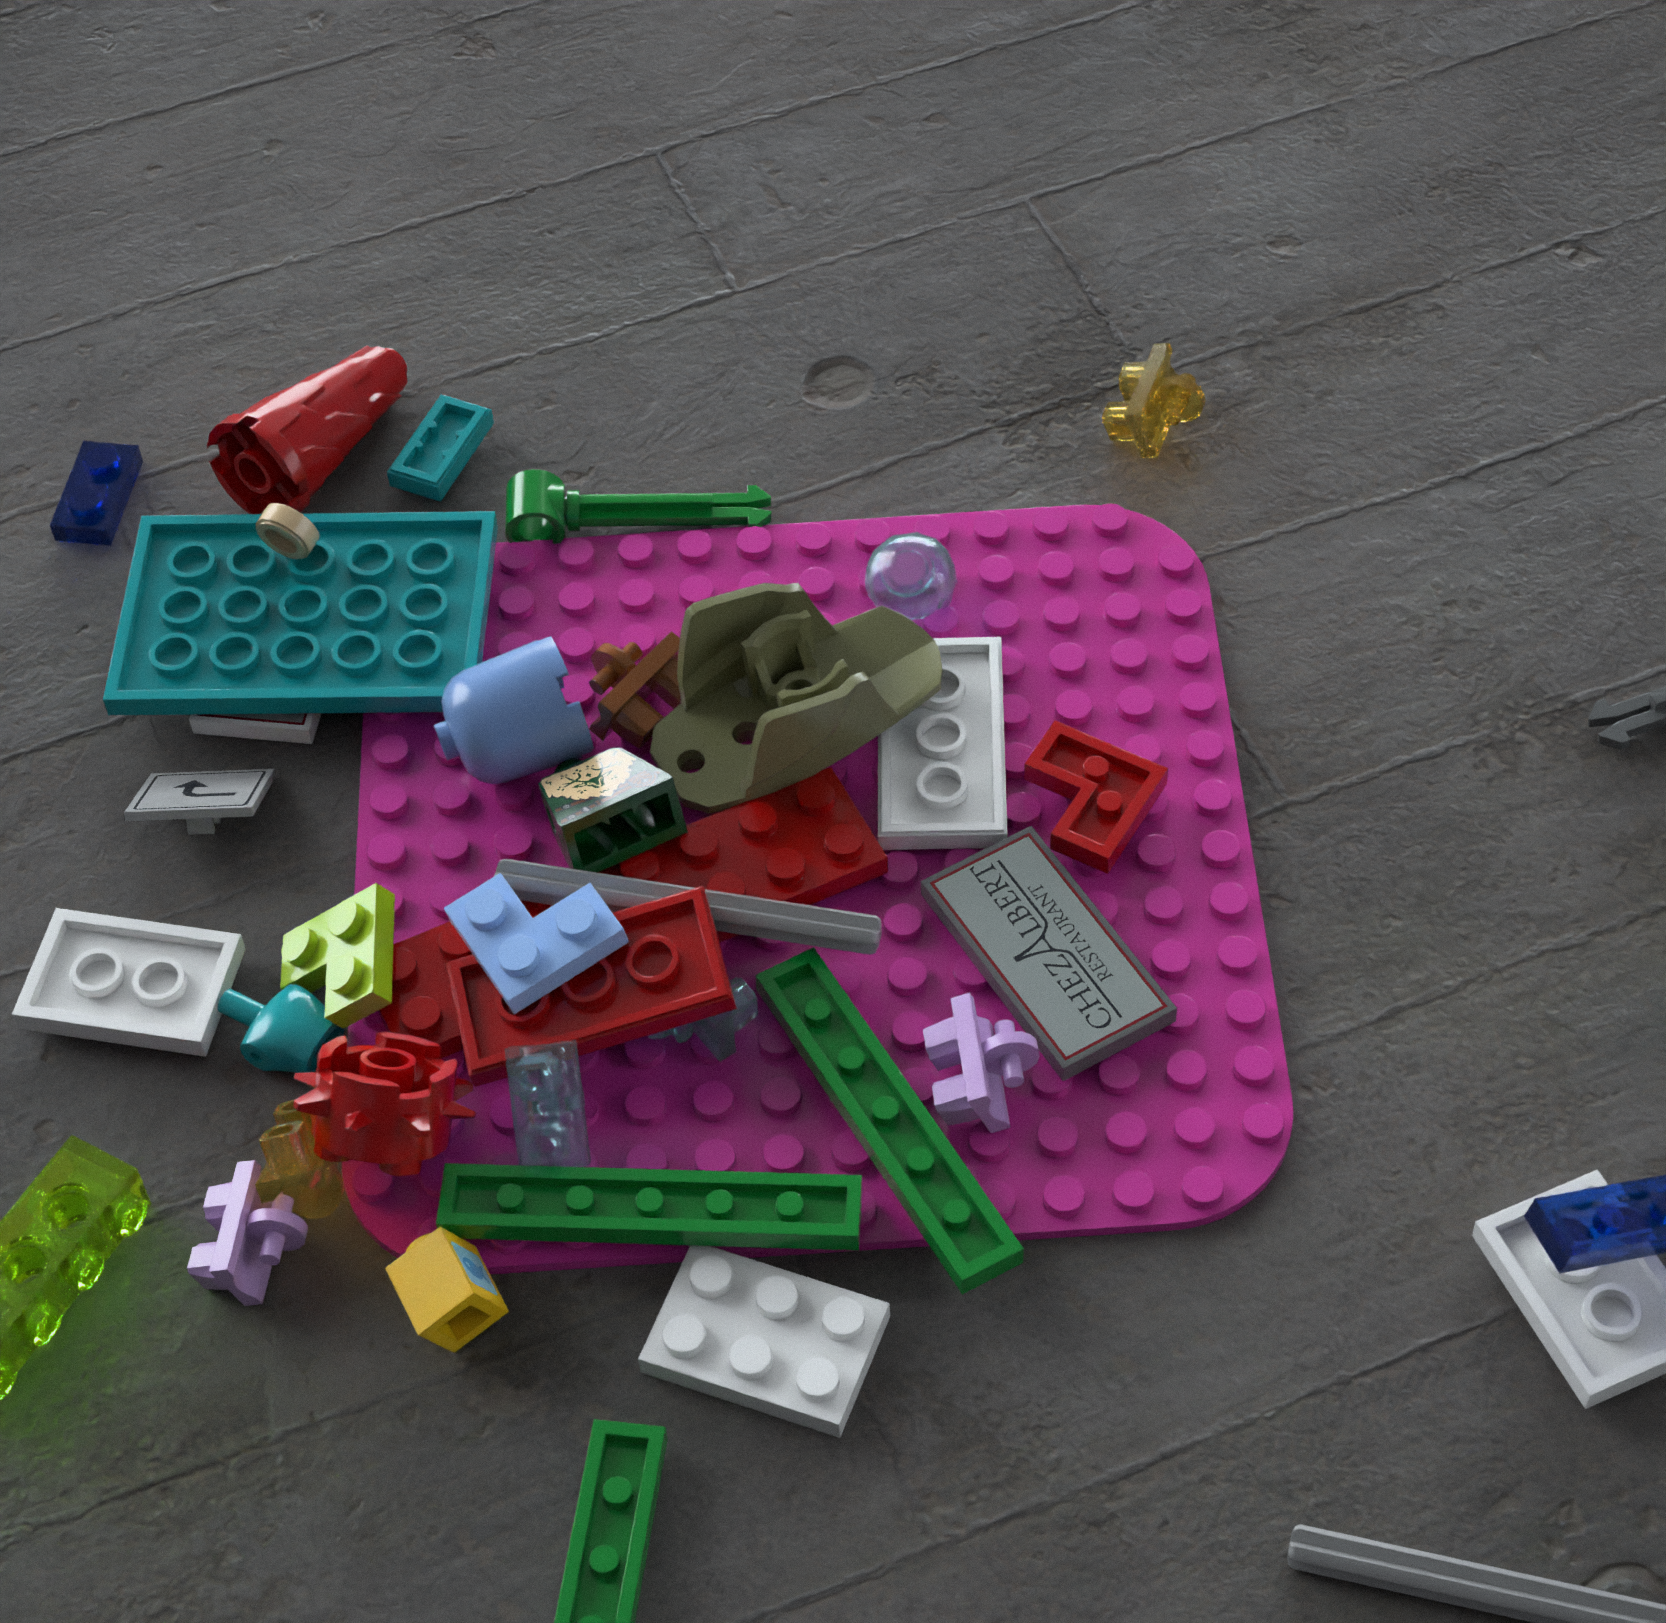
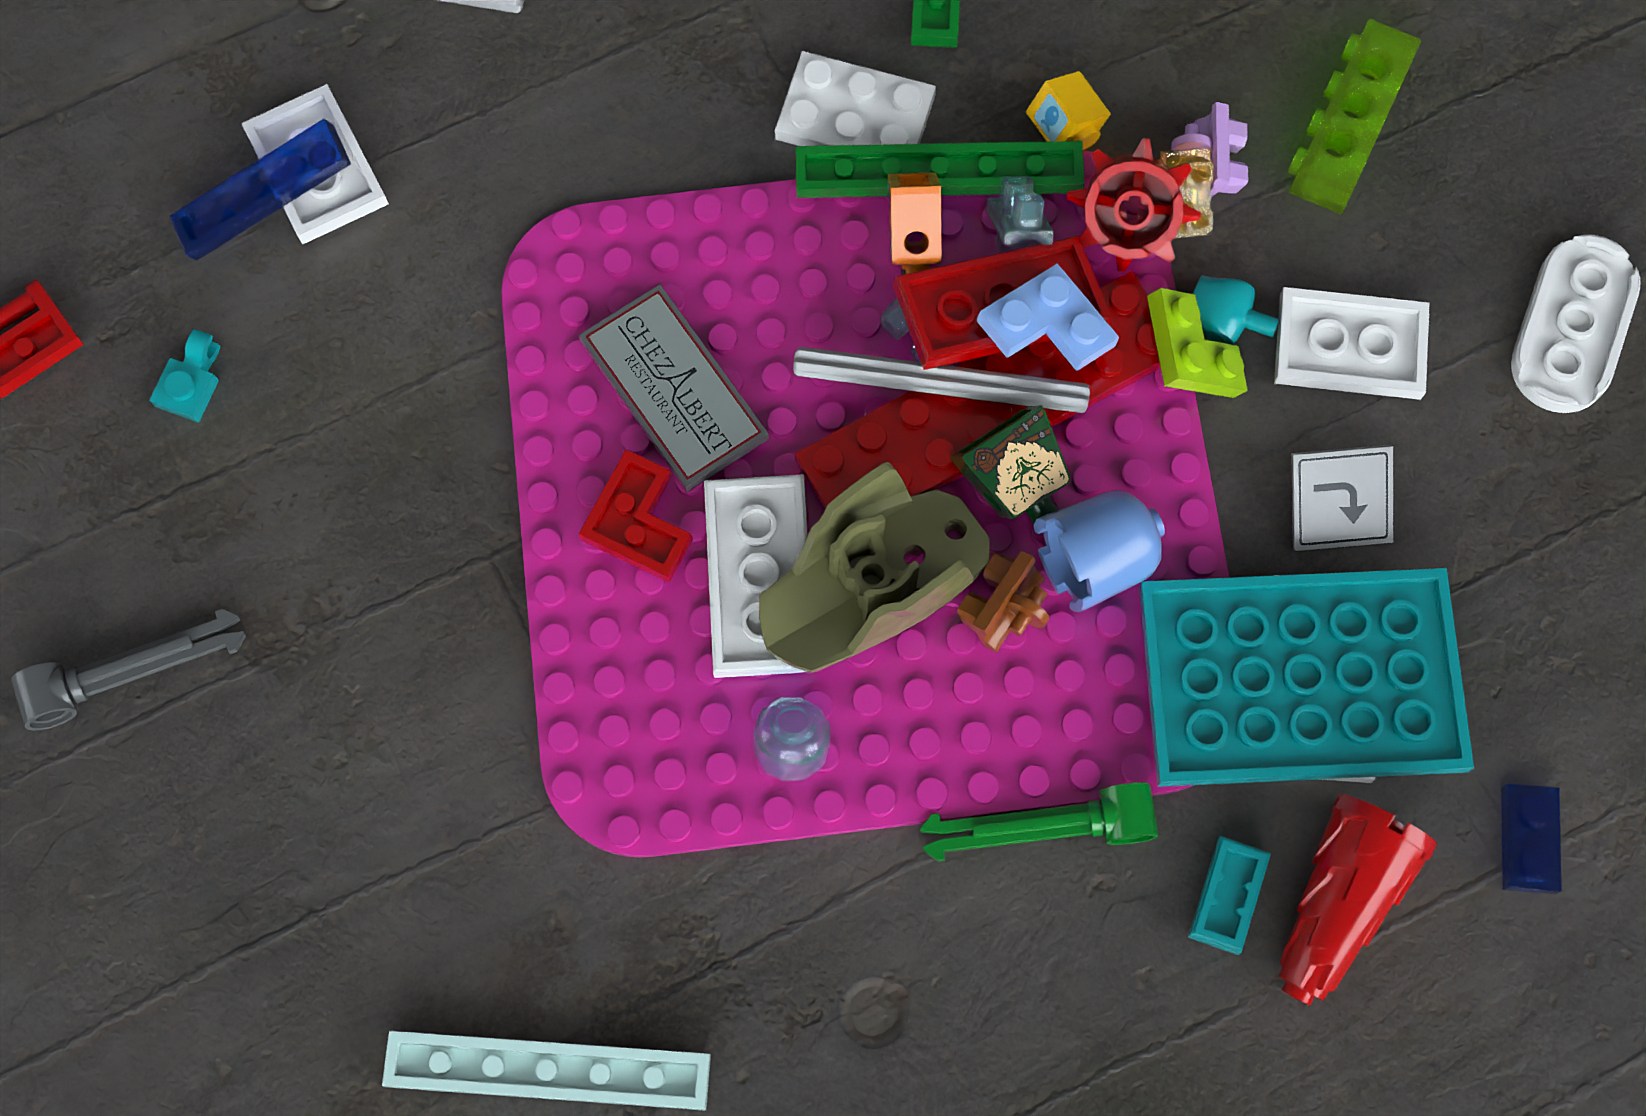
camera: 175 degrees right, 20 degrees up
tan tile [256,503,319,559] -> none
green plate [755,947,1024,1295] -> none
lavender hips [923,992,1040,1133] -> none
clear yellow hips [1102,343,1206,458] -> none
none -> light aqua plate [382,1031,711,1110]
none -> torso [888,172,941,275]

